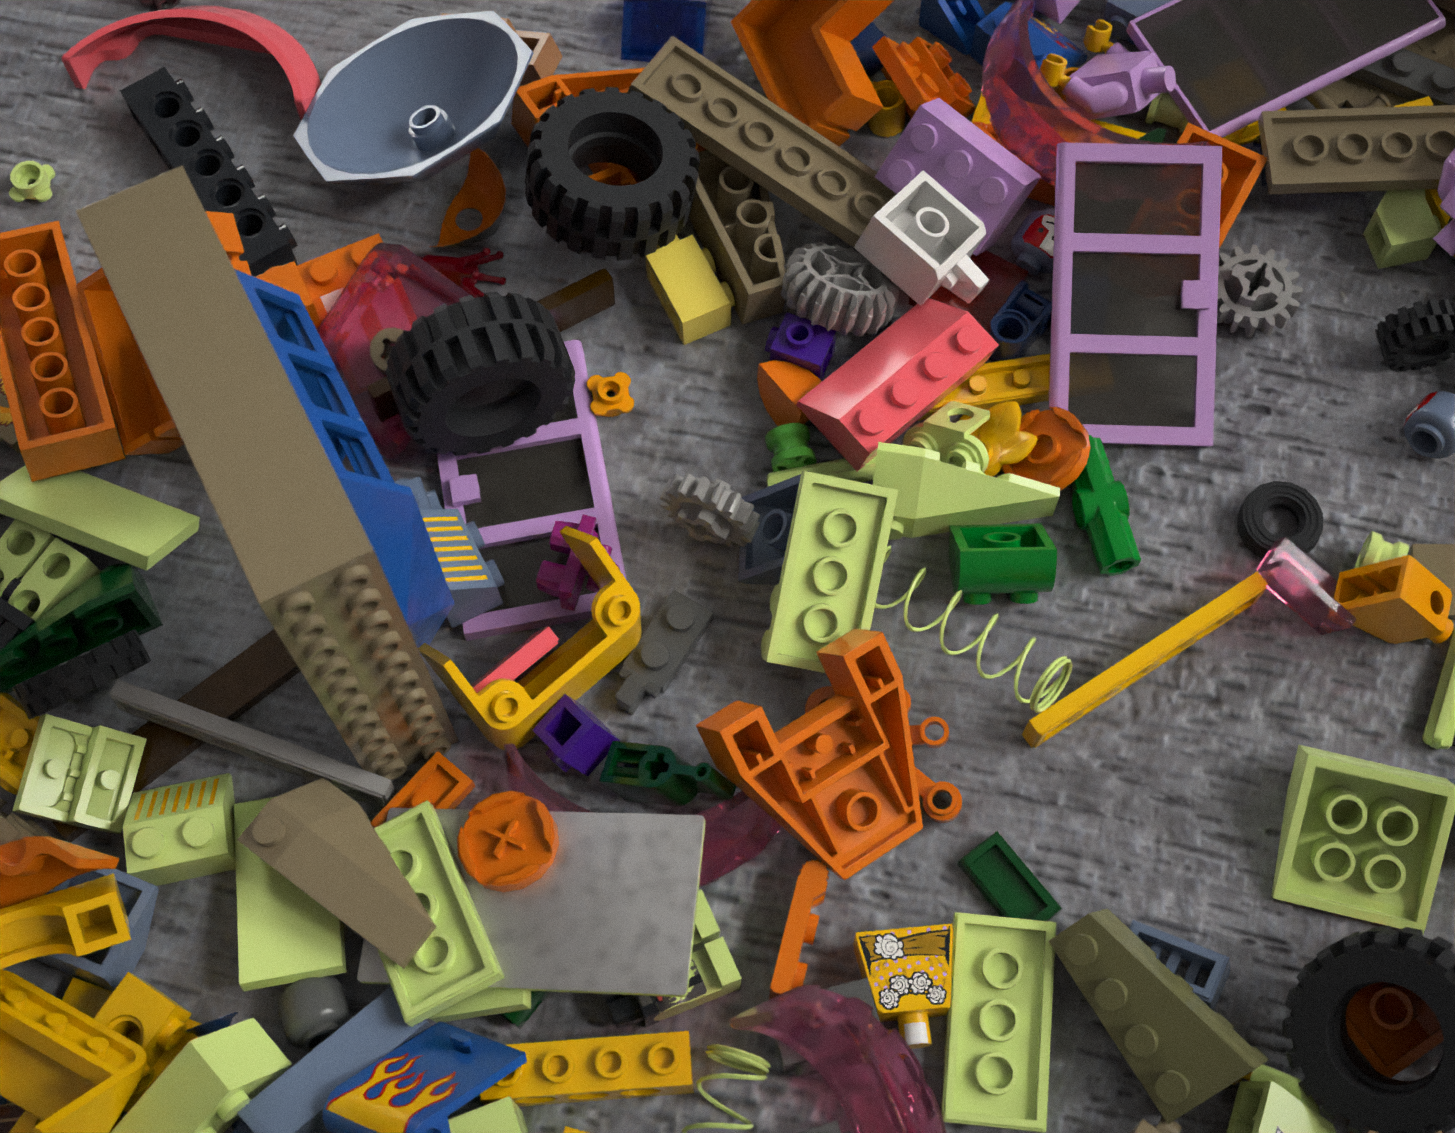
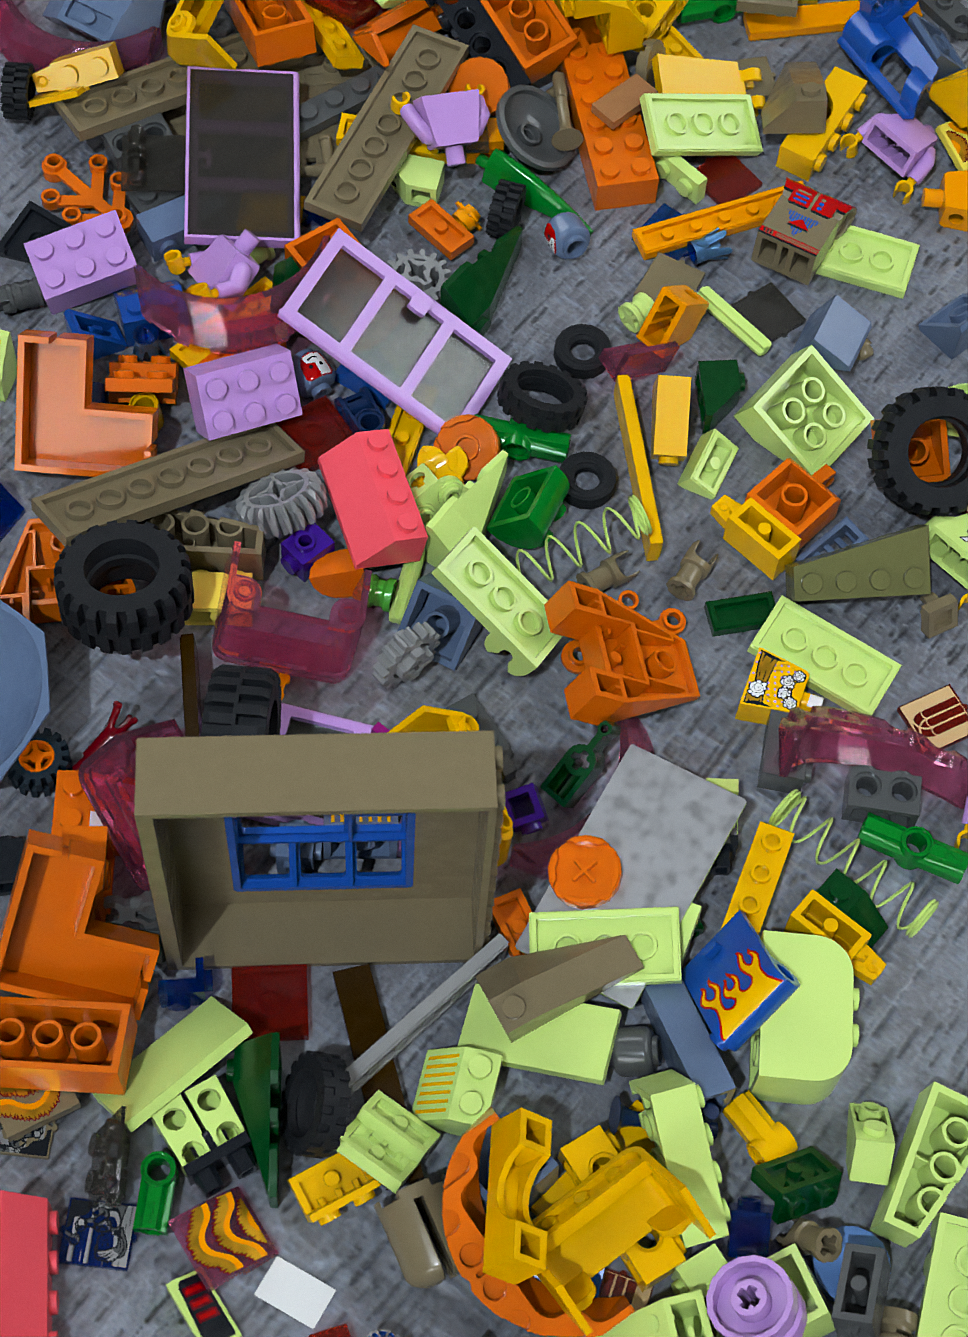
camera: 70 degrees left, 5 degrees down
orange piece [429,148,506,248] -> none
orange hinge [769,859,829,1003] -> none
white hinge [854,170,989,306] -> none
none -> black wheel [7,727,72,798]
none -> piece [132,324,166,361]
none -> clear blue bracket [158,957,213,1011]
none -> clear pink windscreen [212,541,372,684]
none -> clear red tile [232,964,309,1042]
none -> orange plate [408,198,474,261]
none -> dark green wedge [439,225,523,343]
none -> light orange plate [452,201,482,232]
none -> black tyre [497,361,588,433]
none -> black tyre [559,452,616,509]
none -> dark tan piece [576,550,640,592]
none -> yellow slope [651,375,691,466]
none -> dark tan piece [666,540,718,601]
none -> yellowish green slope [677,429,739,500]
none -> dark green slope [694,359,745,434]
none -> yellow hinge [710,495,802,580]
none -> orange hinge [744,458,841,550]

